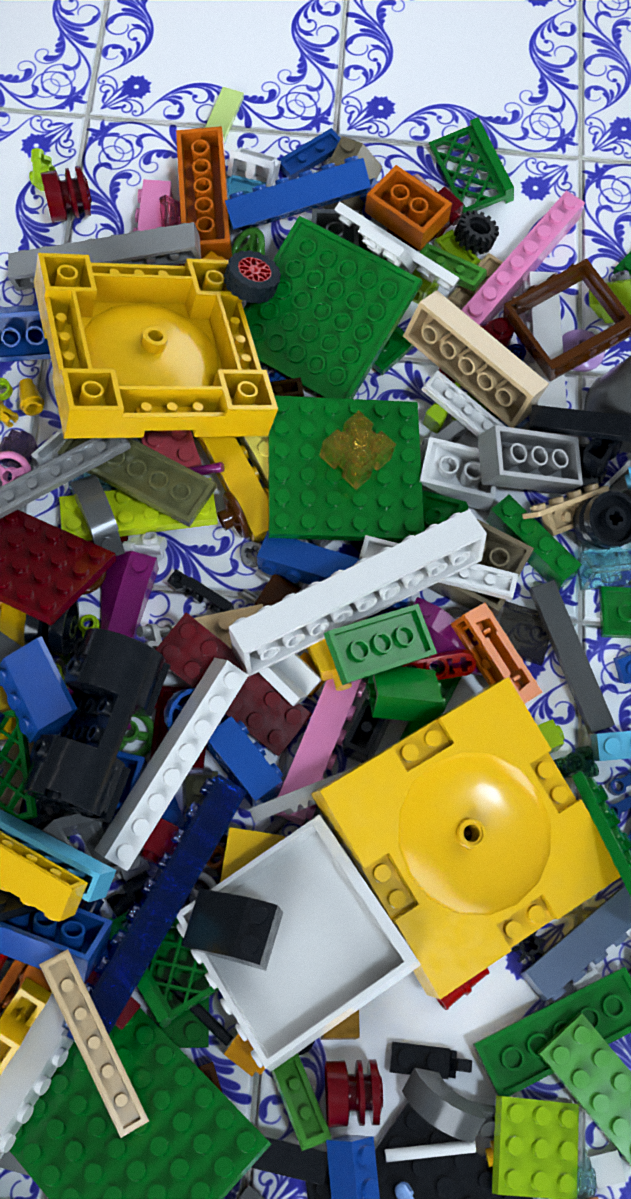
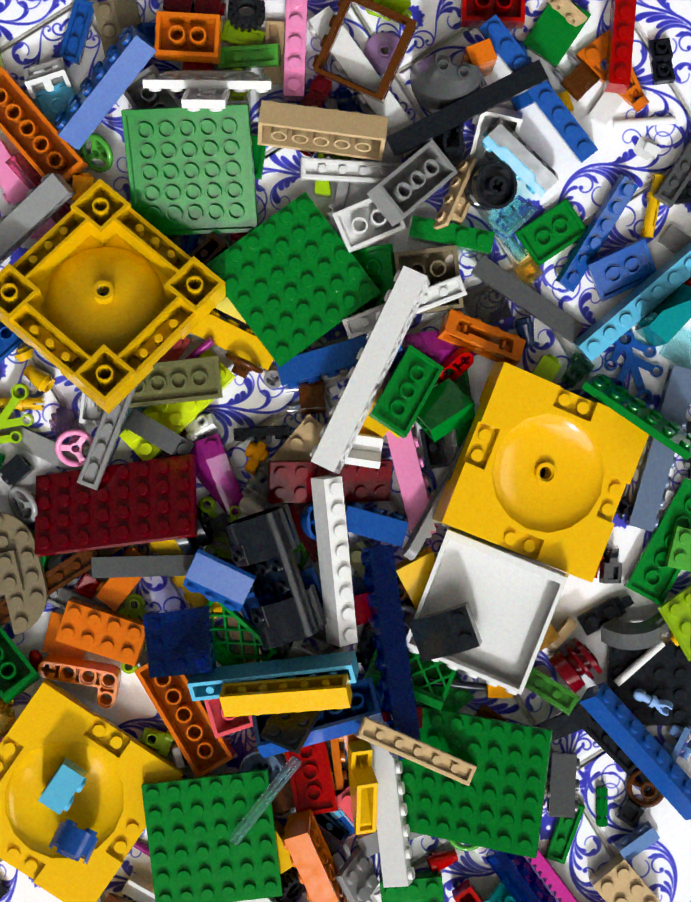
camera: 30 degrees left, 20 degrees up
black wheel [224,250,281,304] -> none
clear yellow brick [319,410,396,490] -> none
none -> yellow plate [14,345,35,362]
none -> light orange plate [244,441,269,476]
none -> clear light blue pin [502,236,528,263]
none -> clear yellow plate [514,257,543,286]
none -> dark blue cone [514,316,535,348]
none -> tan beam [546,616,578,653]
none -> black plate [599,547,622,584]

